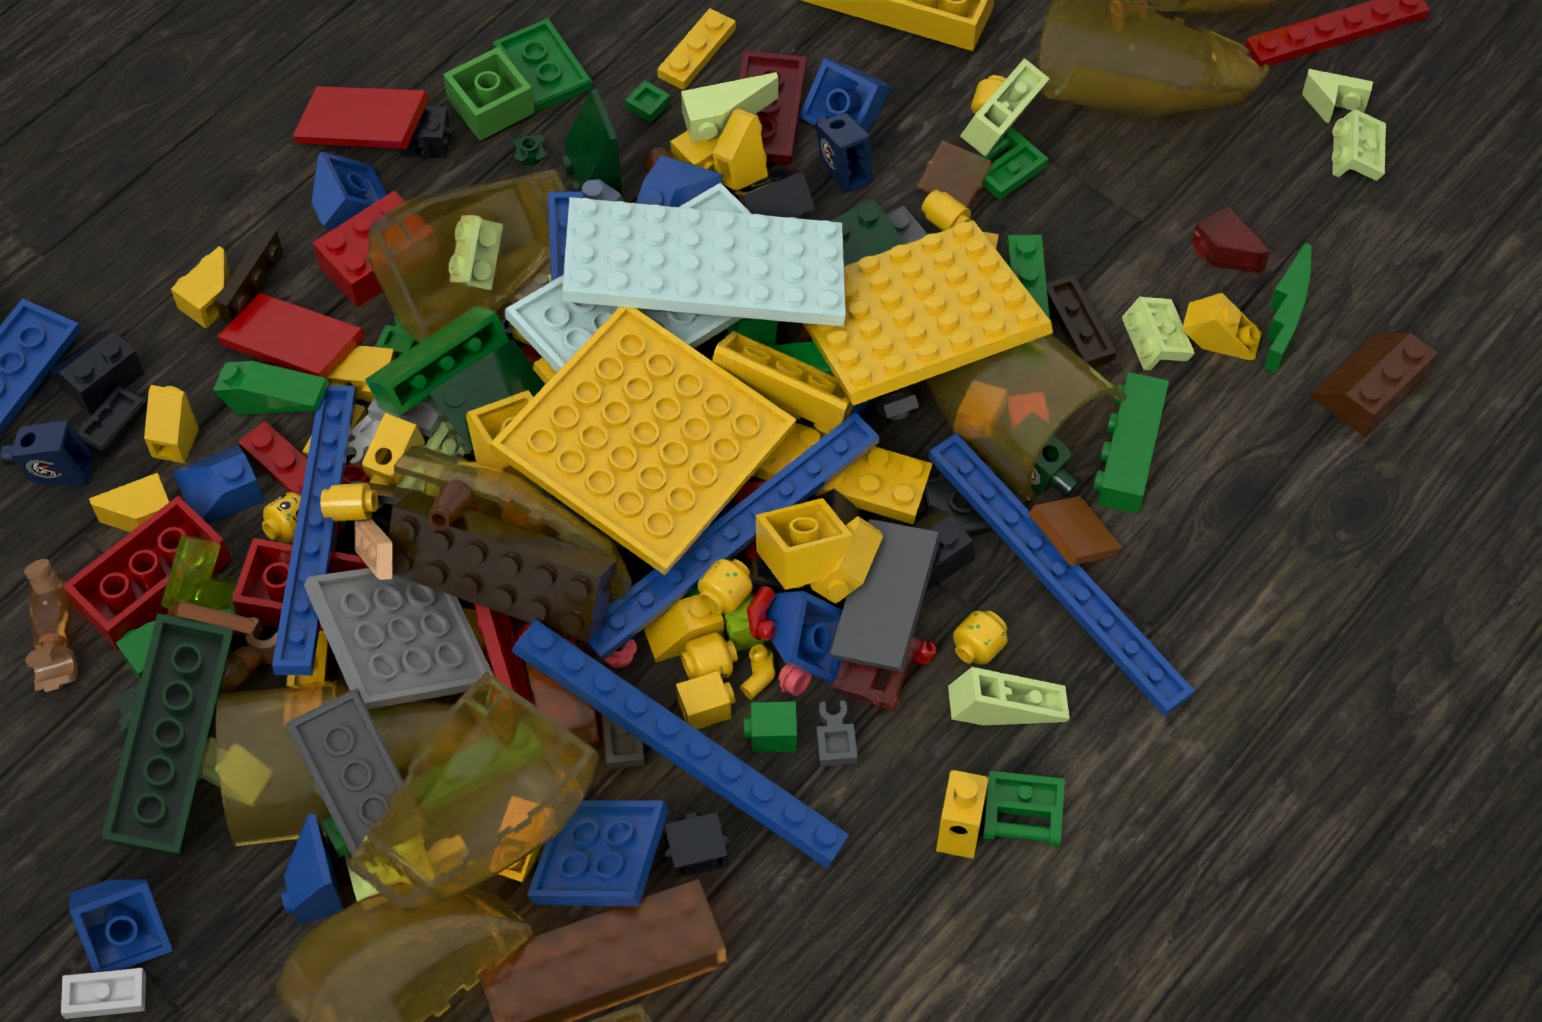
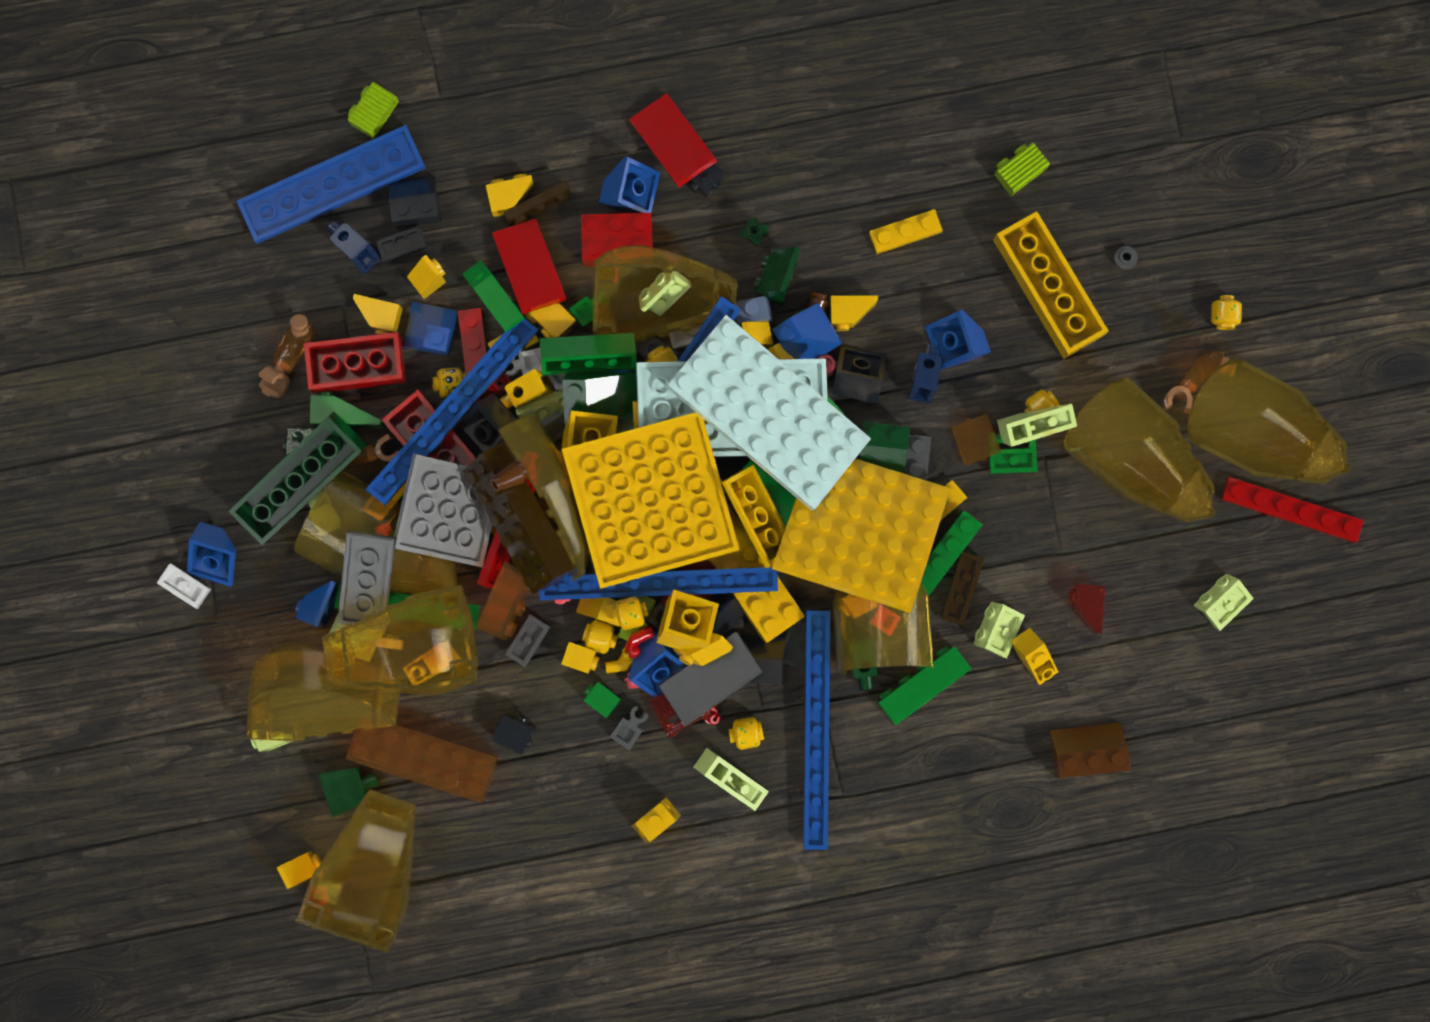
camera: 35 degrees right, 25 degrees up
clear neon green plate [161,535,237,615] -> none
dark orange tile [168,601,254,636] -> none
yellow brick [320,483,378,522] -> none
light nougat tile [355,518,392,580] -> none
bright green brick [443,47,535,141] -> none
green tile [492,18,593,113] -> none
blue plate [512,619,849,868] -> none
blue plate [527,800,669,907] -> none
green plate [625,80,671,123] -> none
yellowish green slope [681,72,778,142] -> none
yellow slope [712,108,768,191] -> none
dark red plate [739,51,807,164] -> none
yellow brick [921,190,971,231] -> none
green plate [983,771,1065,847] -> none
dark orange tile [1028,496,1123,566] -> none
green slope [1264,242,1312,374] -> none
yellowish green slope [1302,69,1373,124] -> none

